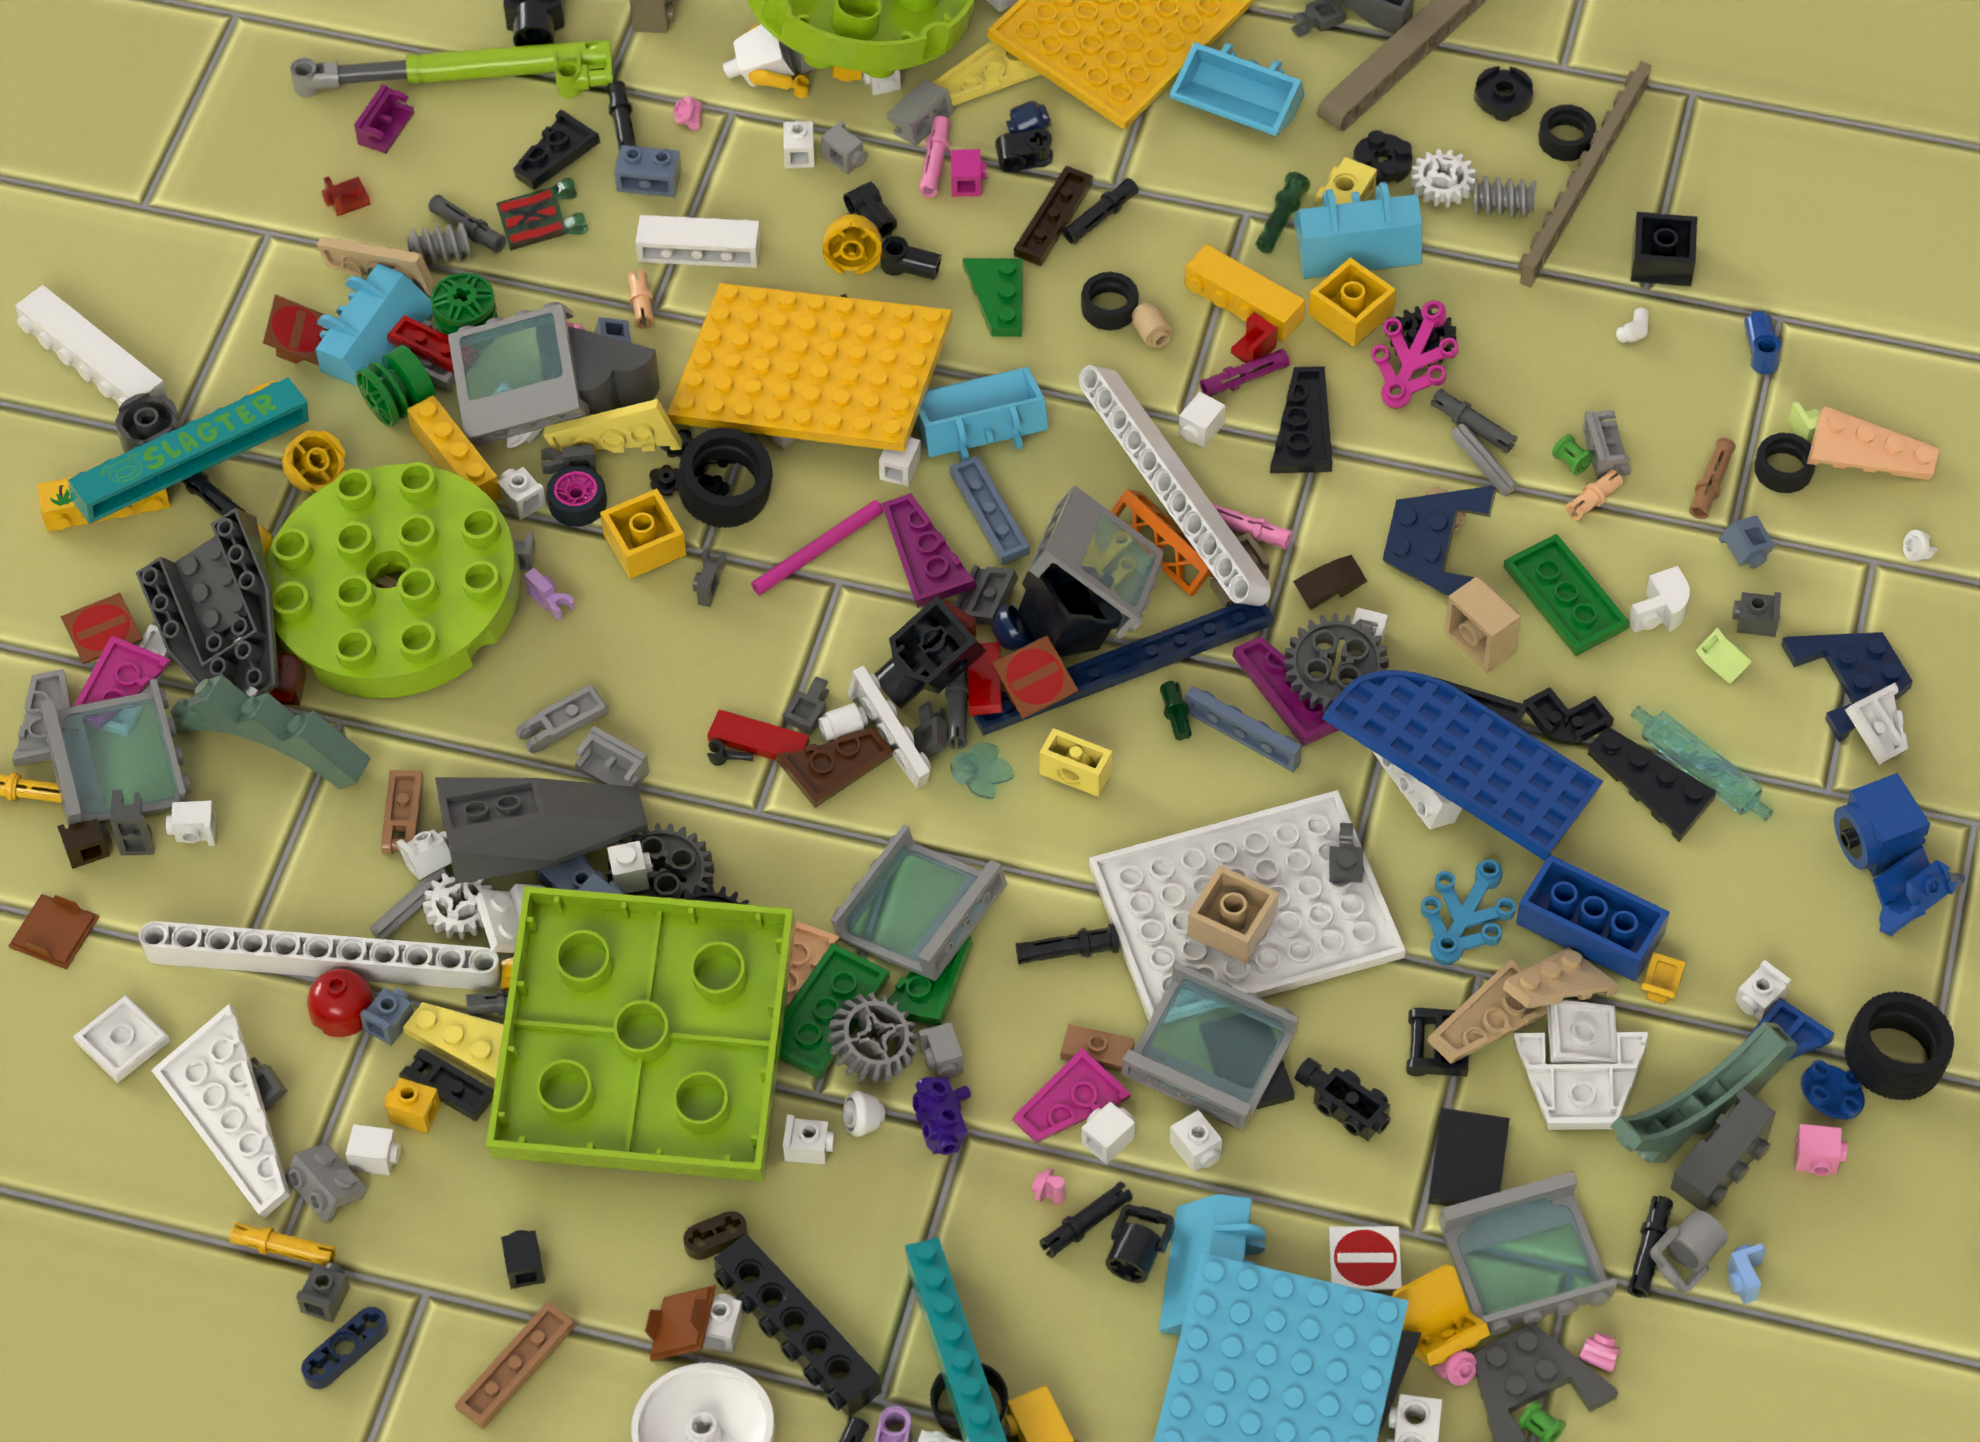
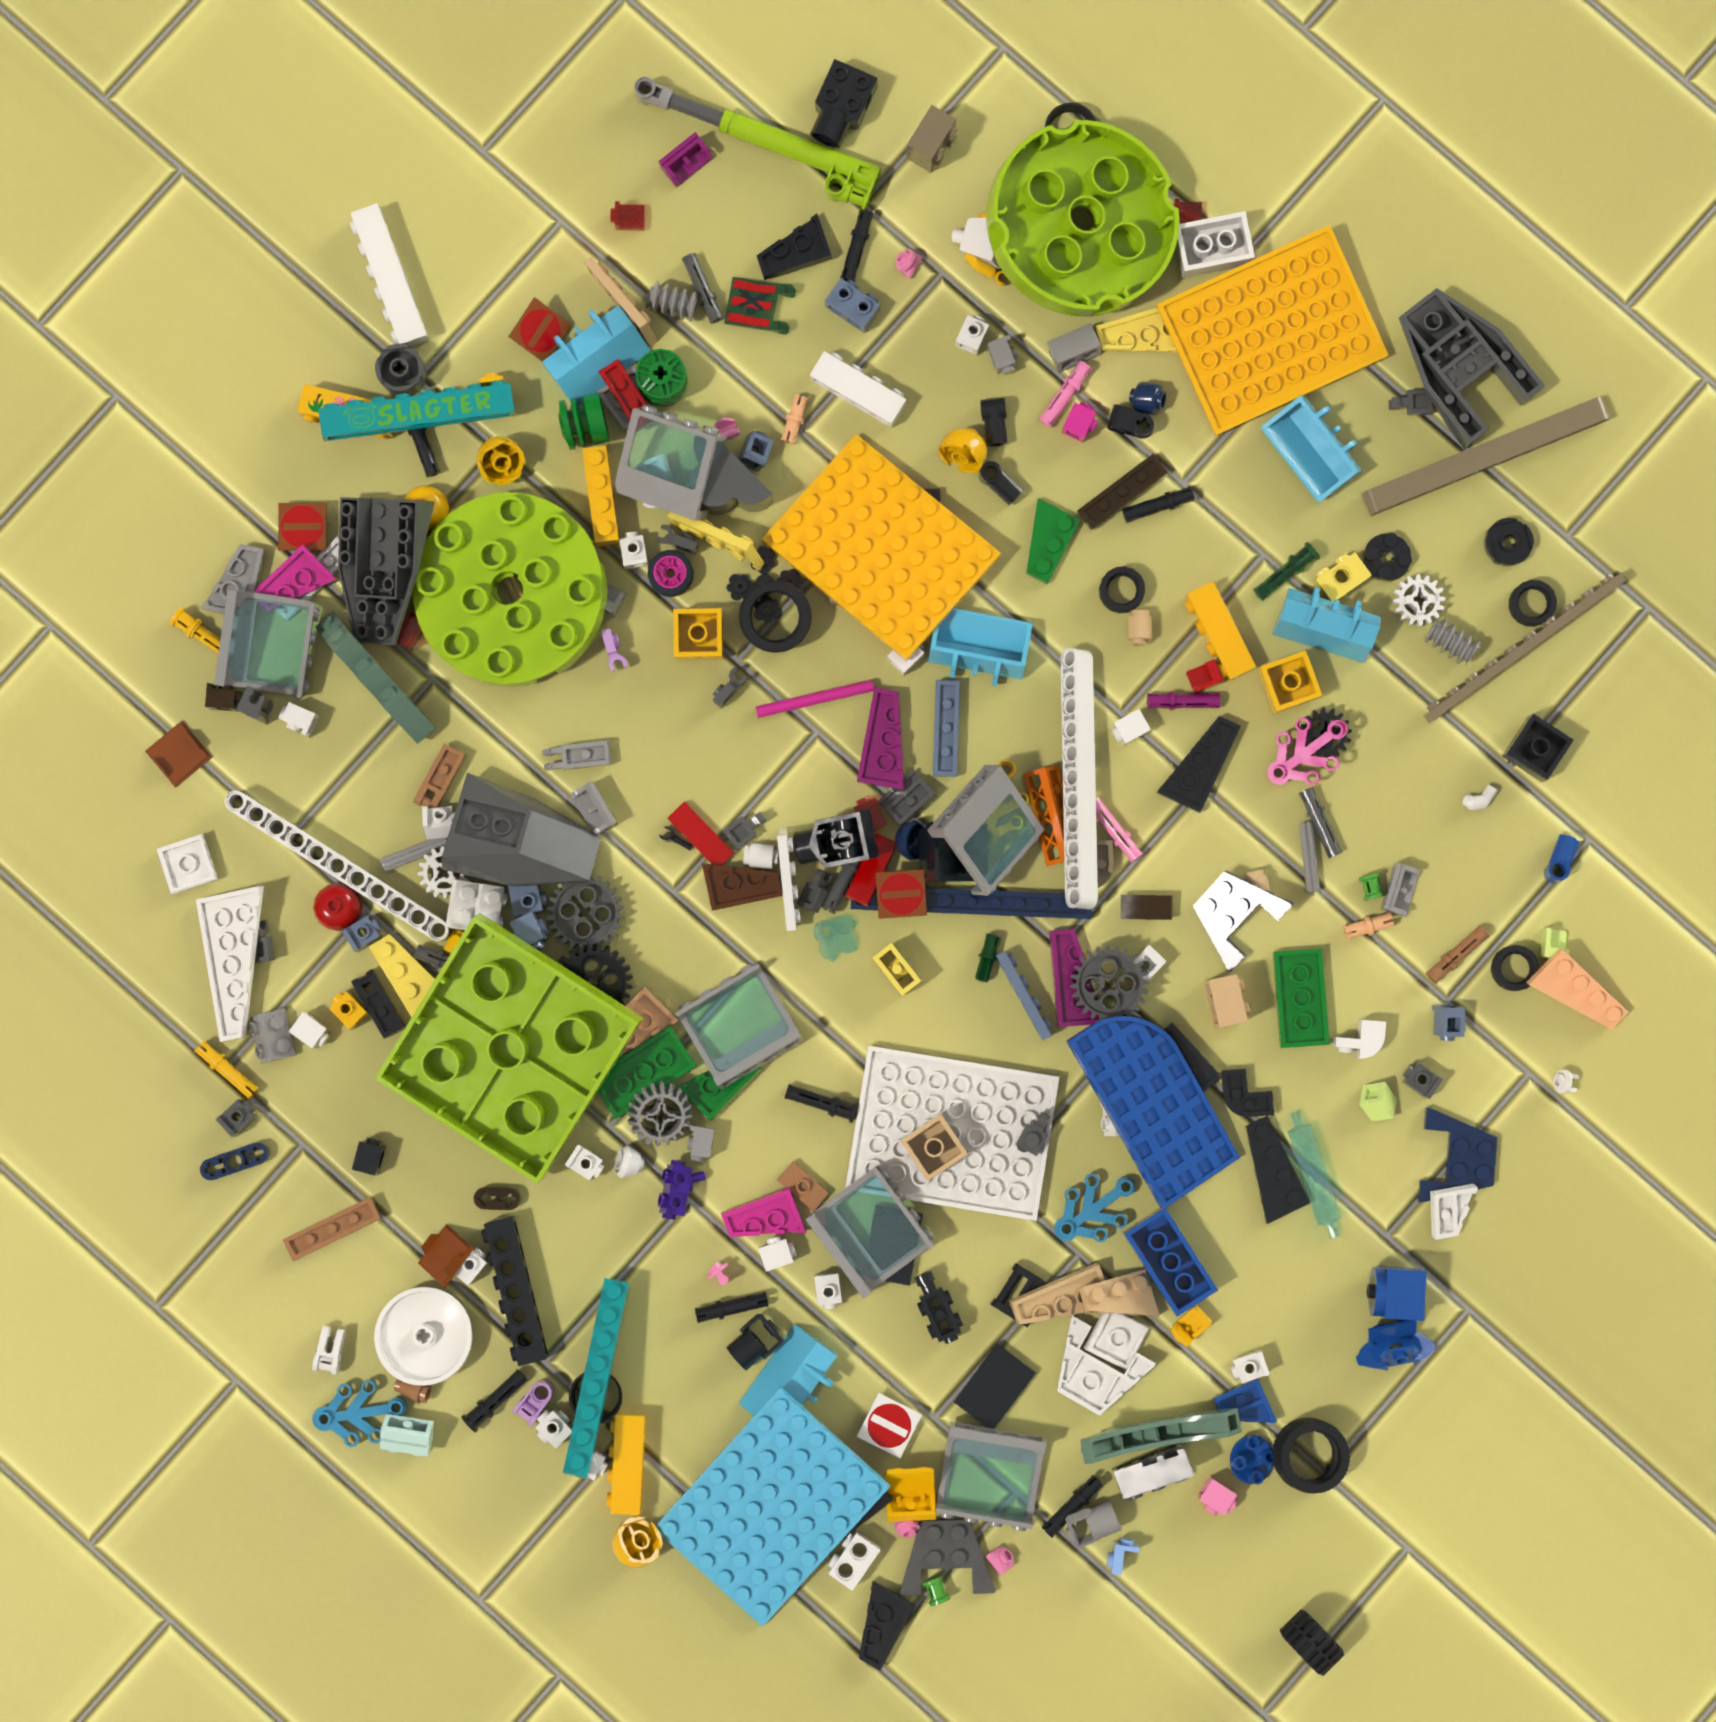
camera: 30 degrees right, 30 degrees up
white brick [607,841,653,894] -> none

